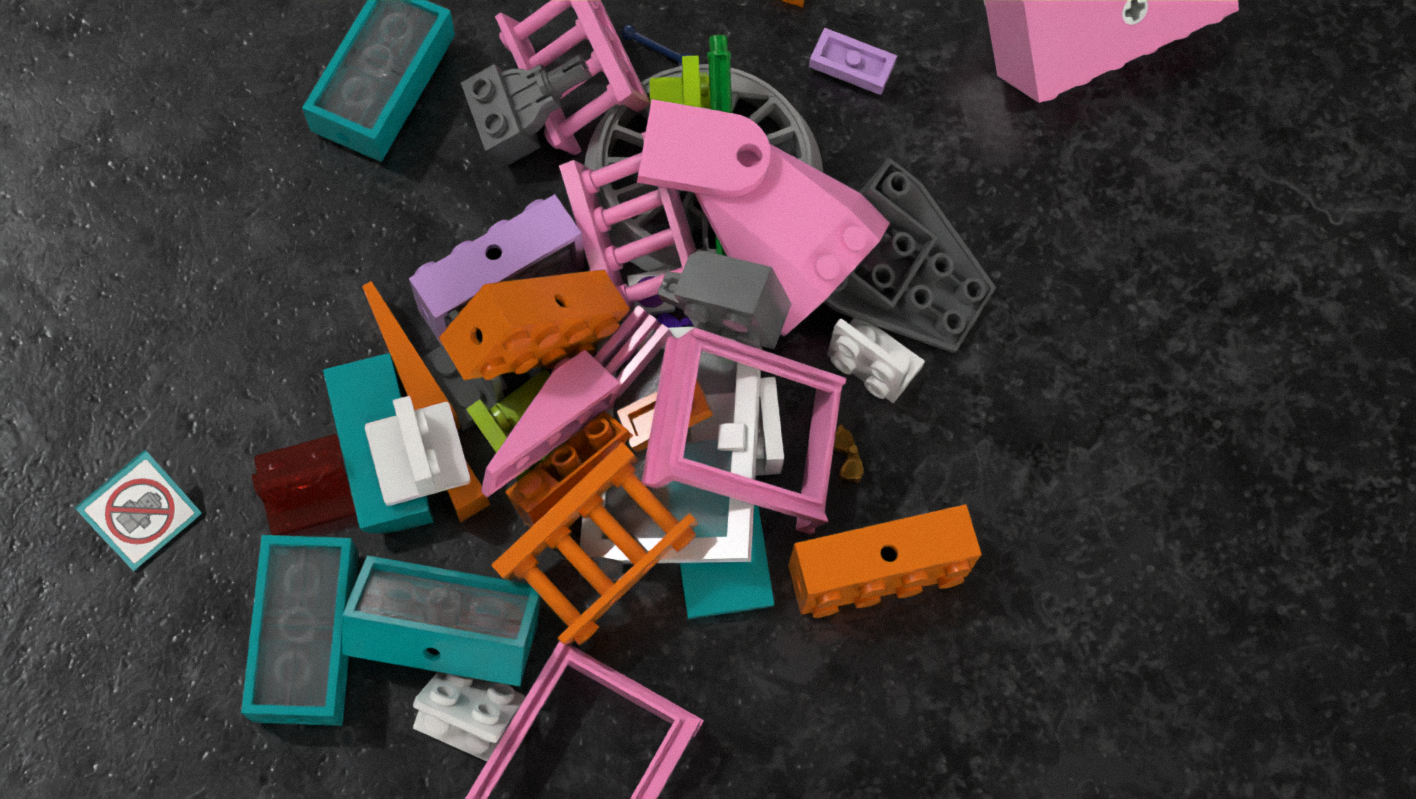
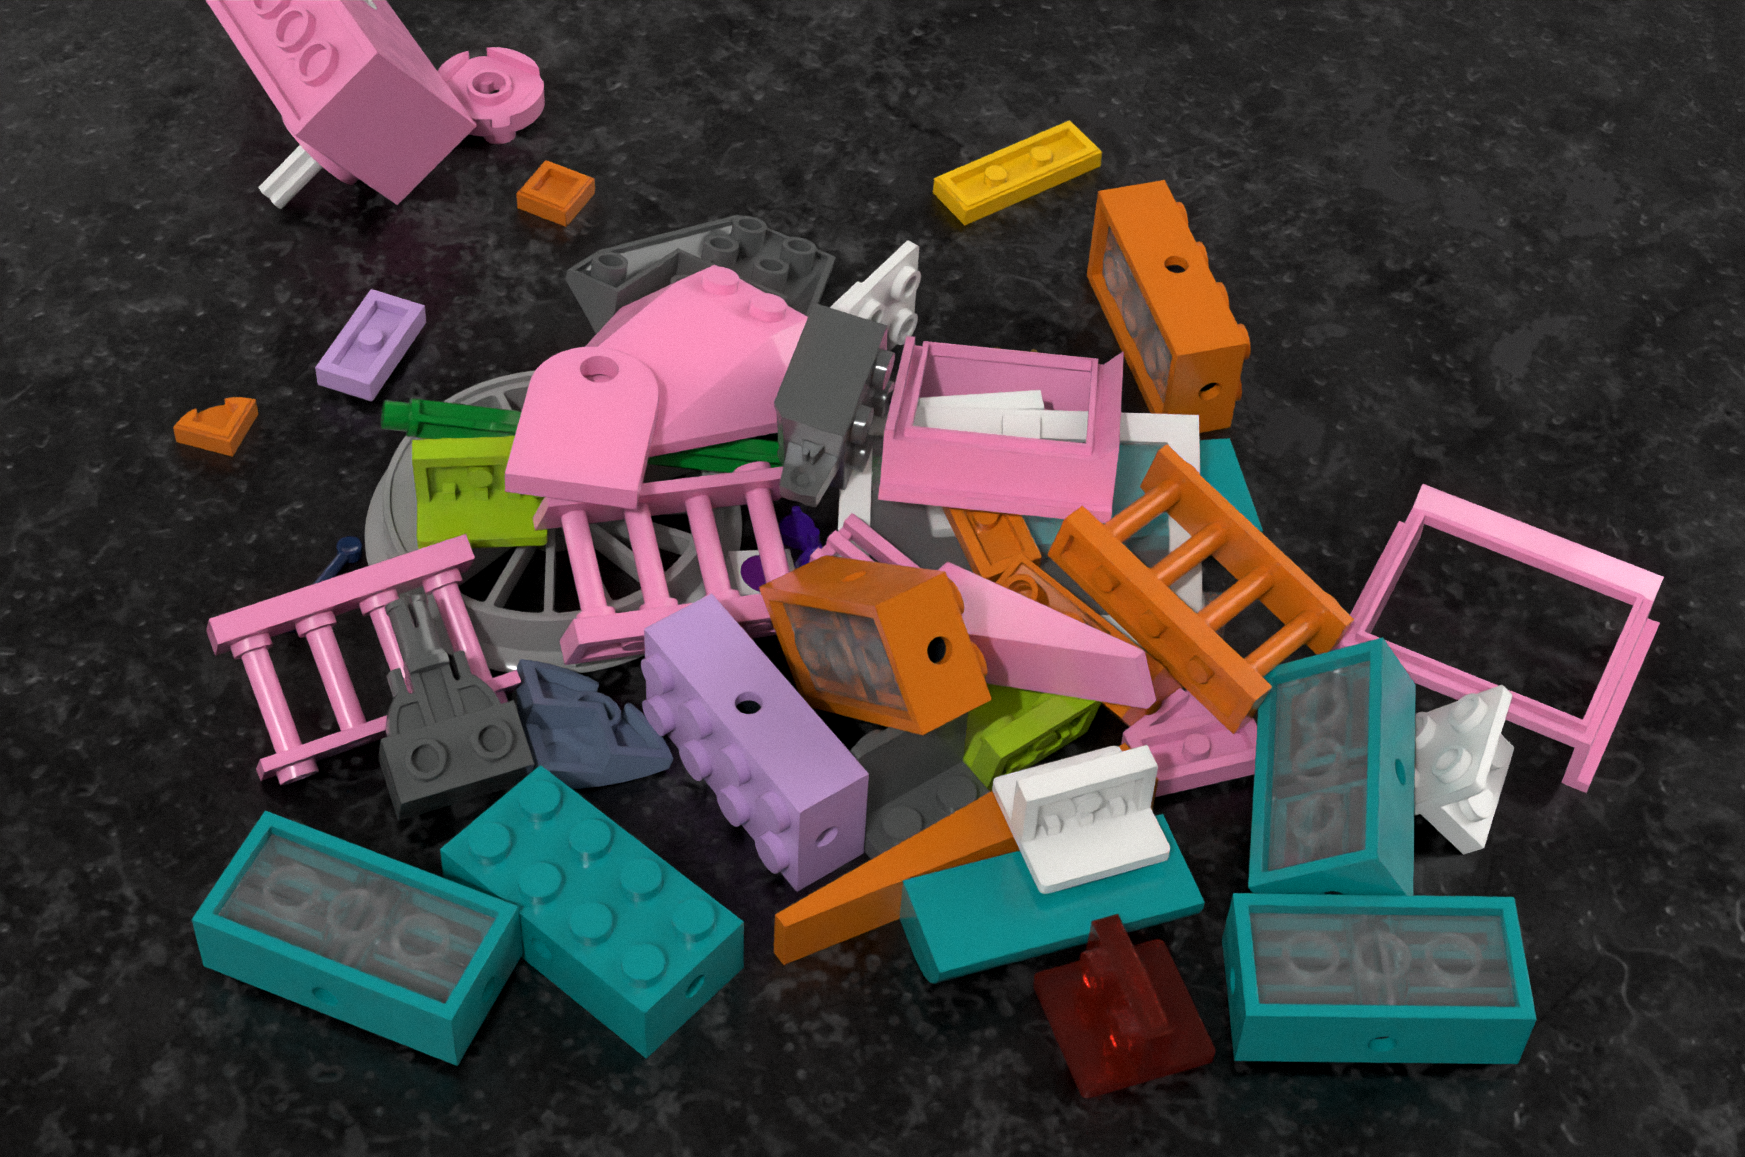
camera: 90 degrees left, 20 degrees down
none -> bright pink plate [437,47,545,144]
none -> teal brick [440,765,744,1059]
none -> orange tile [516,160,595,227]
none -> sand blue brick [516,659,673,789]
none -> yellow tile [933,120,1102,226]
none -> bright pink wing [1121,688,1257,797]

